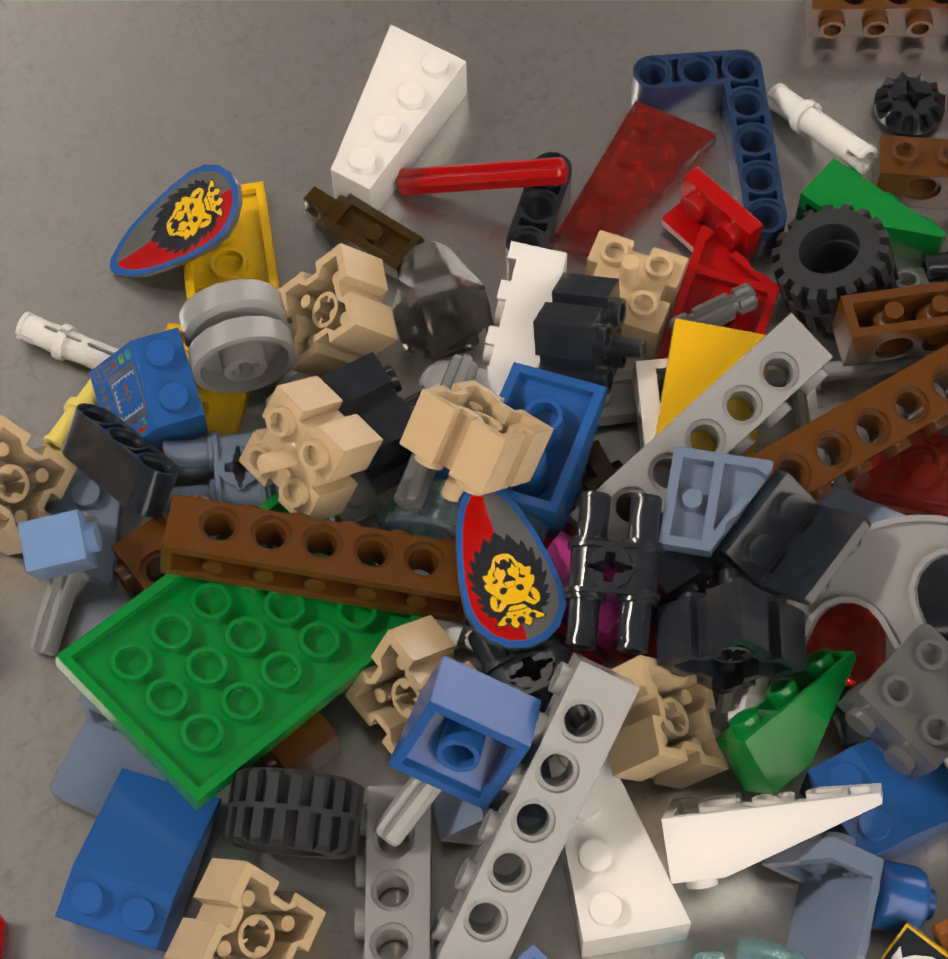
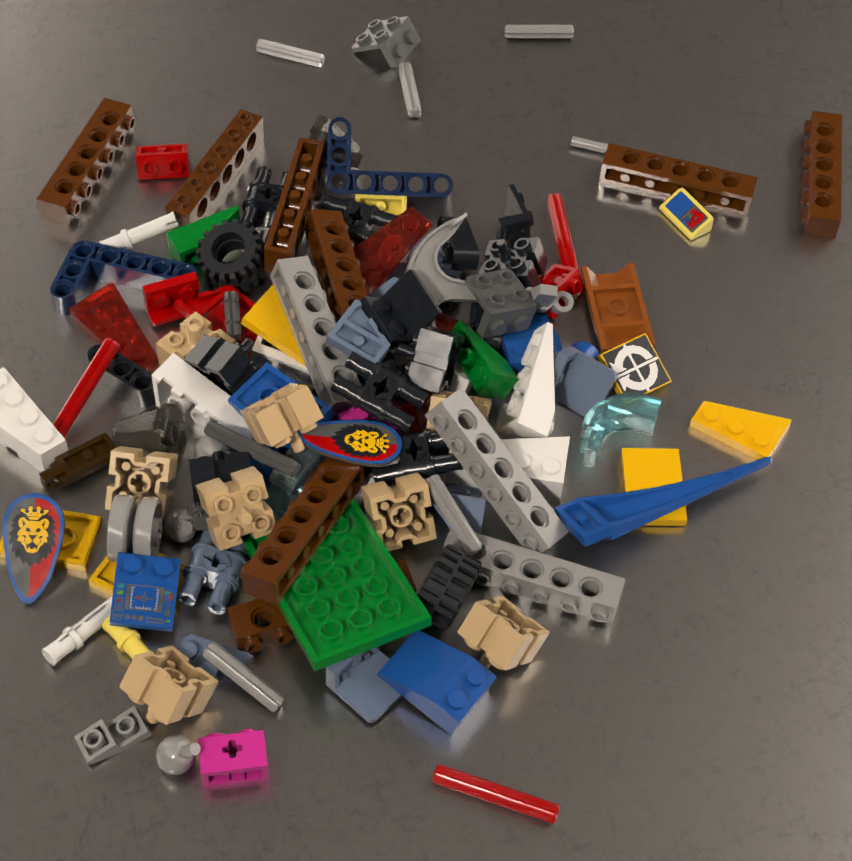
camera: 75 degrees left, 10 degrees down
medium blue brick [18,509,102,581] -> none
black beam [61,403,180,518] -> none
blue slope [388,655,542,810] -> none
black gear [874,71,946,135] -> none

